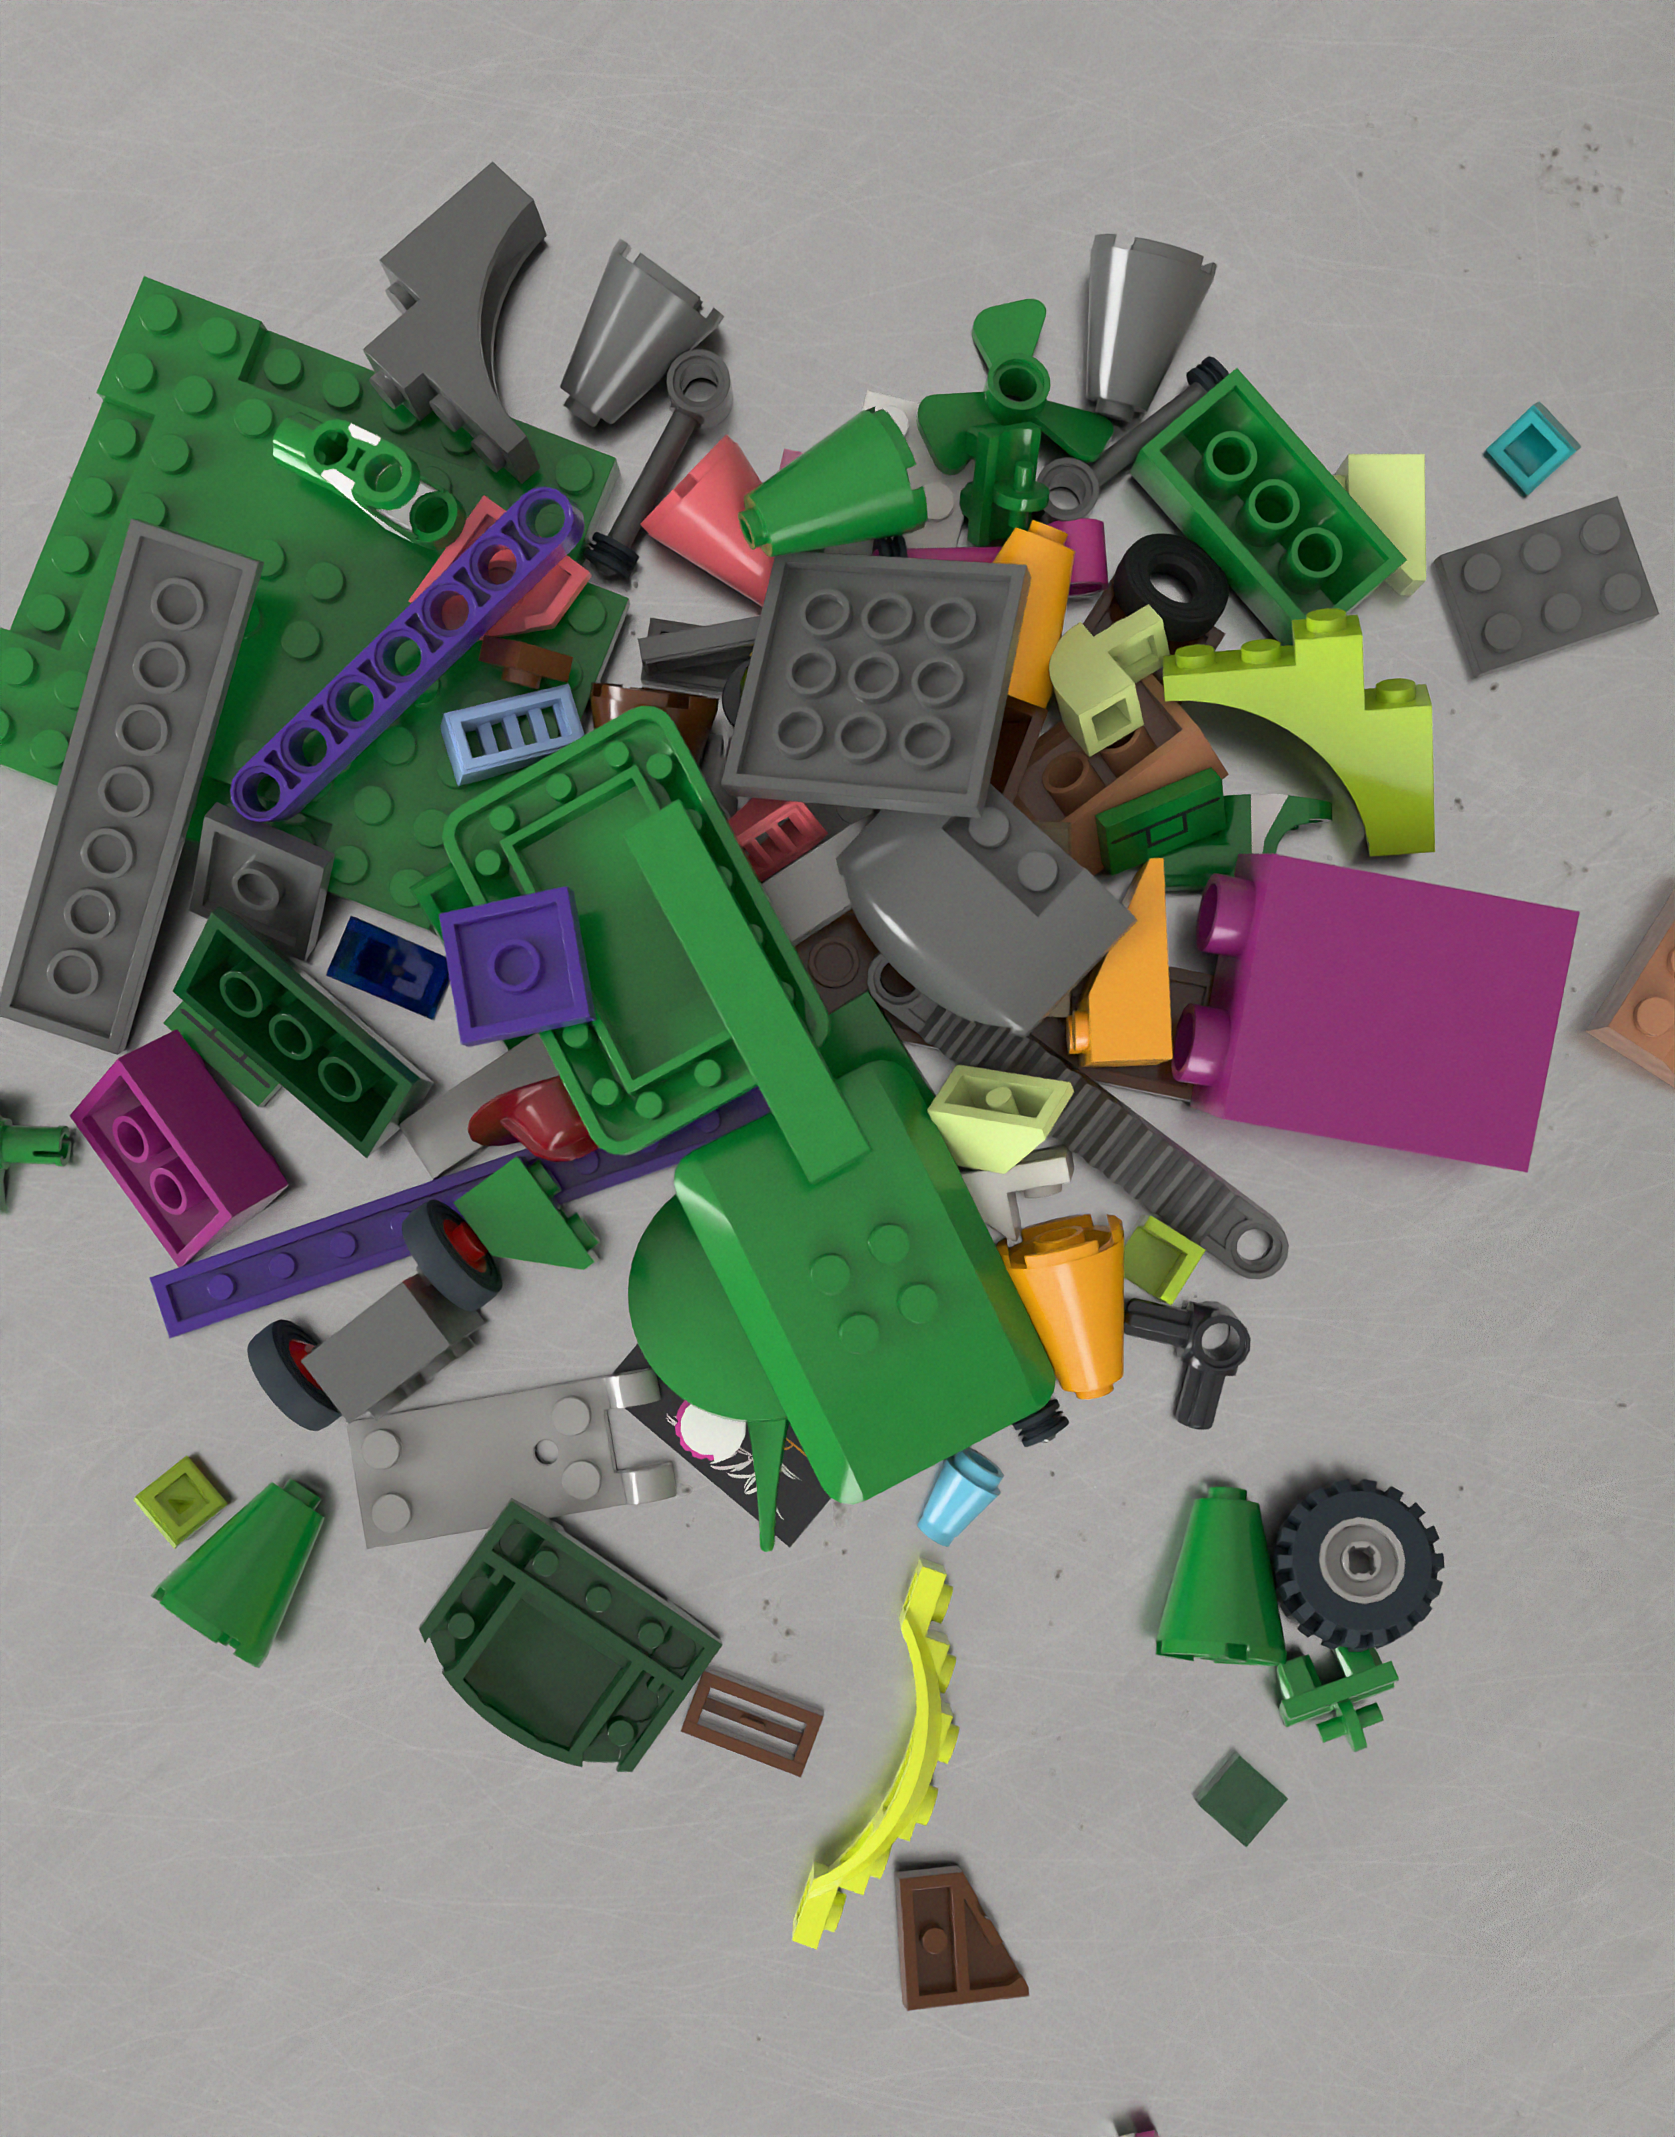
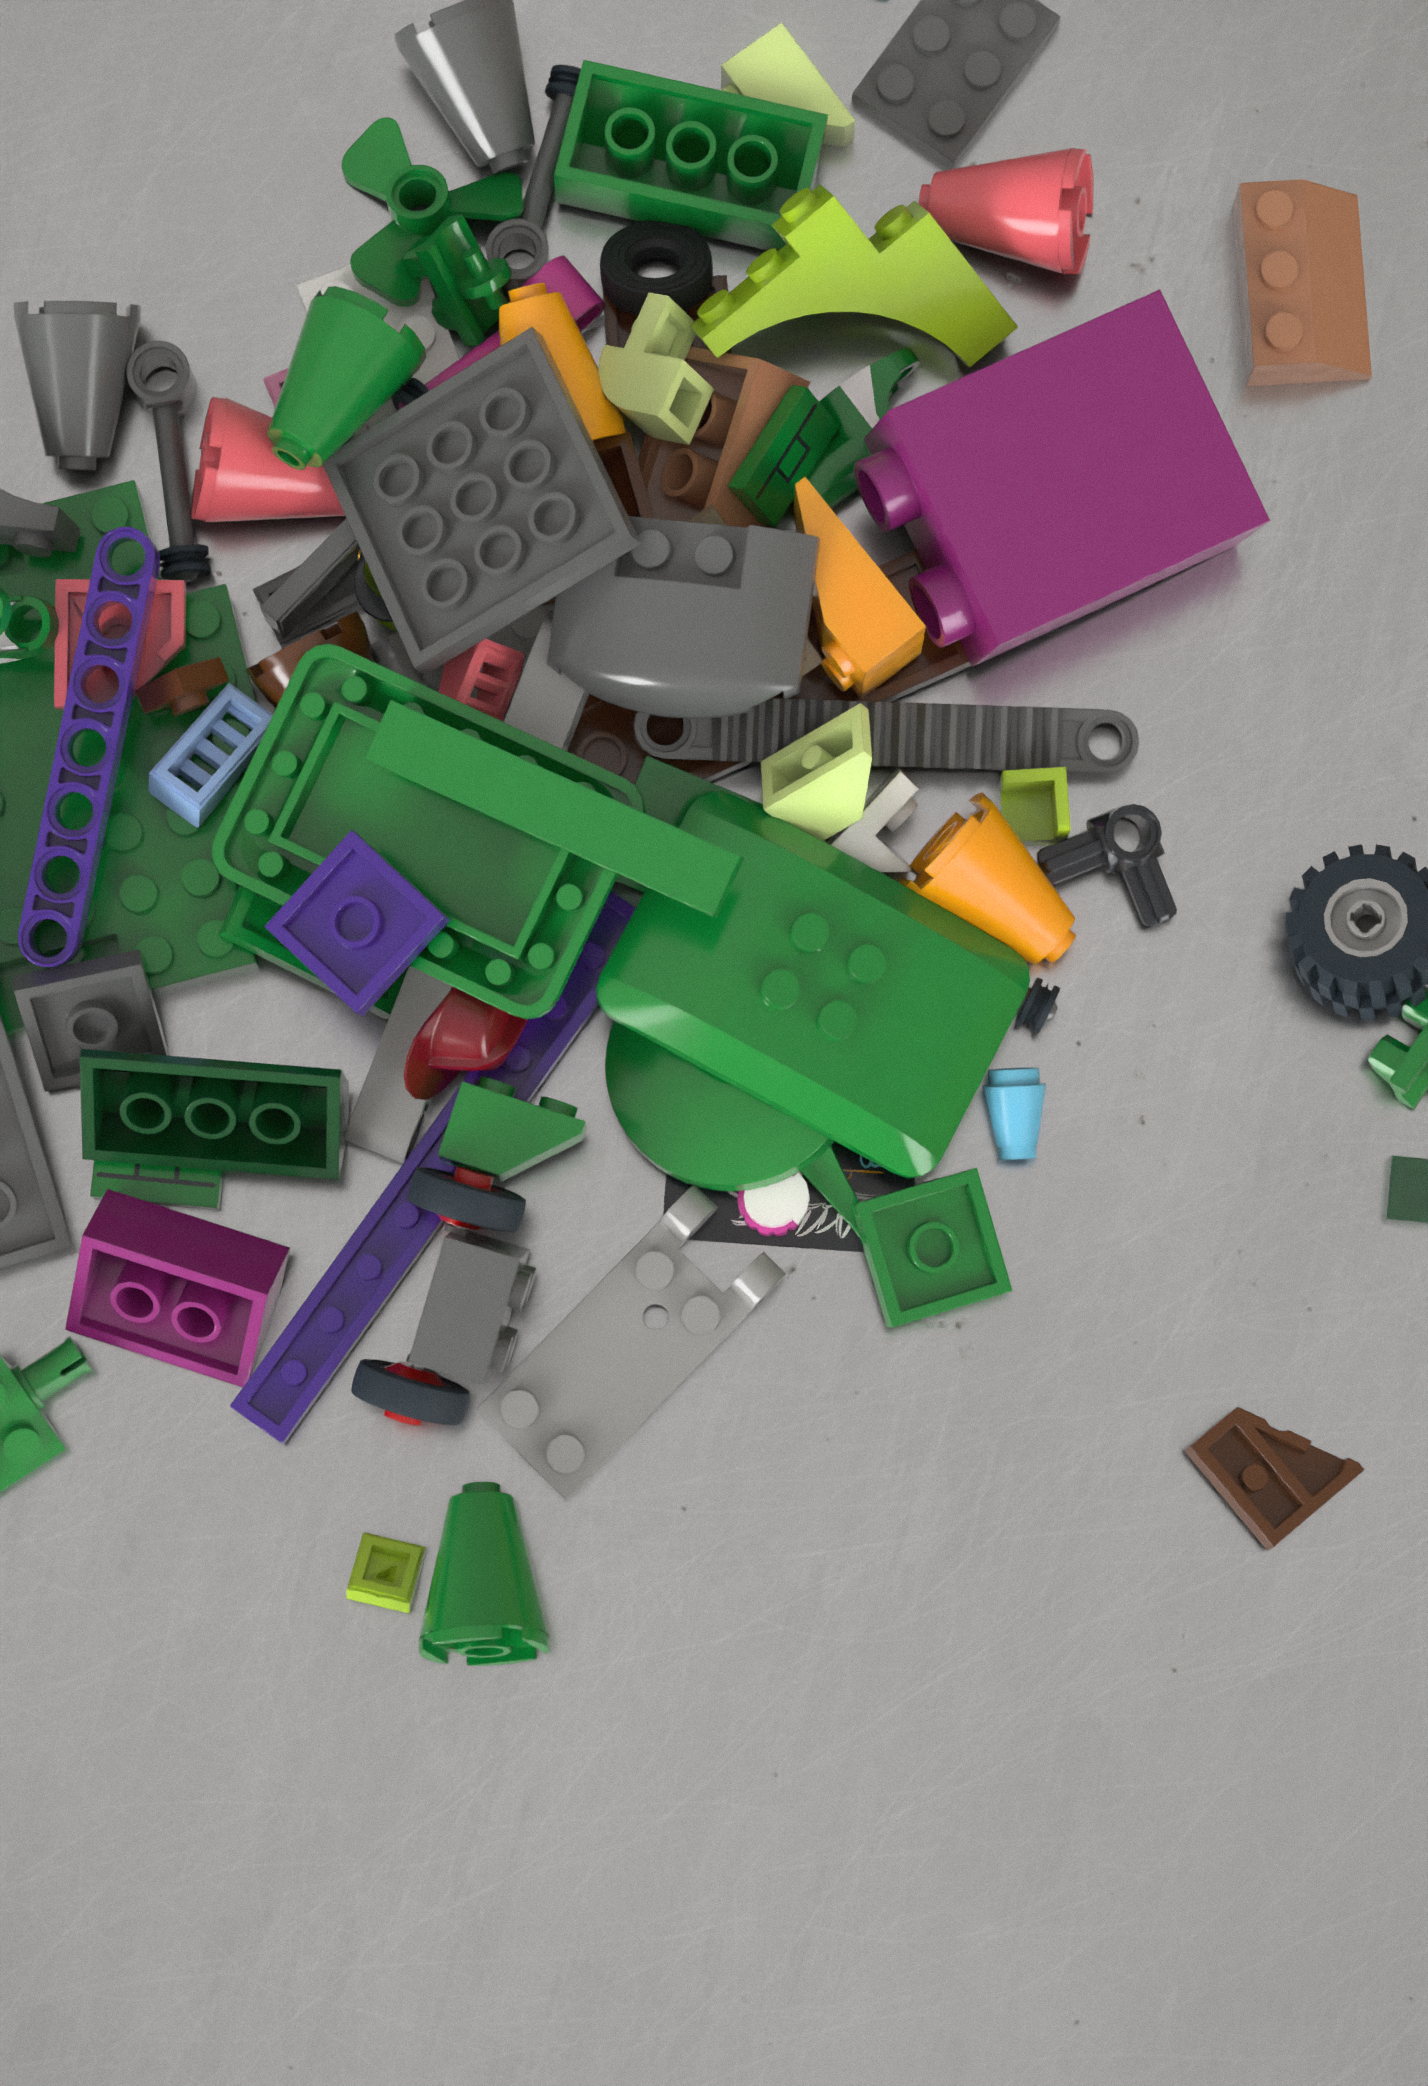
camera: 30 degrees left, 5 degrees down
clear blue slope [326,916,449,1020] -> none
dark green slope [419,1498,723,1772] -> none
reddish brown tile [680,1667,824,1777] -> none
neon yellow piece [792,1557,959,1949] -> none
green cone [1155,1487,1287,1666] -> none
none -> green plate [851,1168,1013,1328]
none -> coral cone [919,148,1094,275]

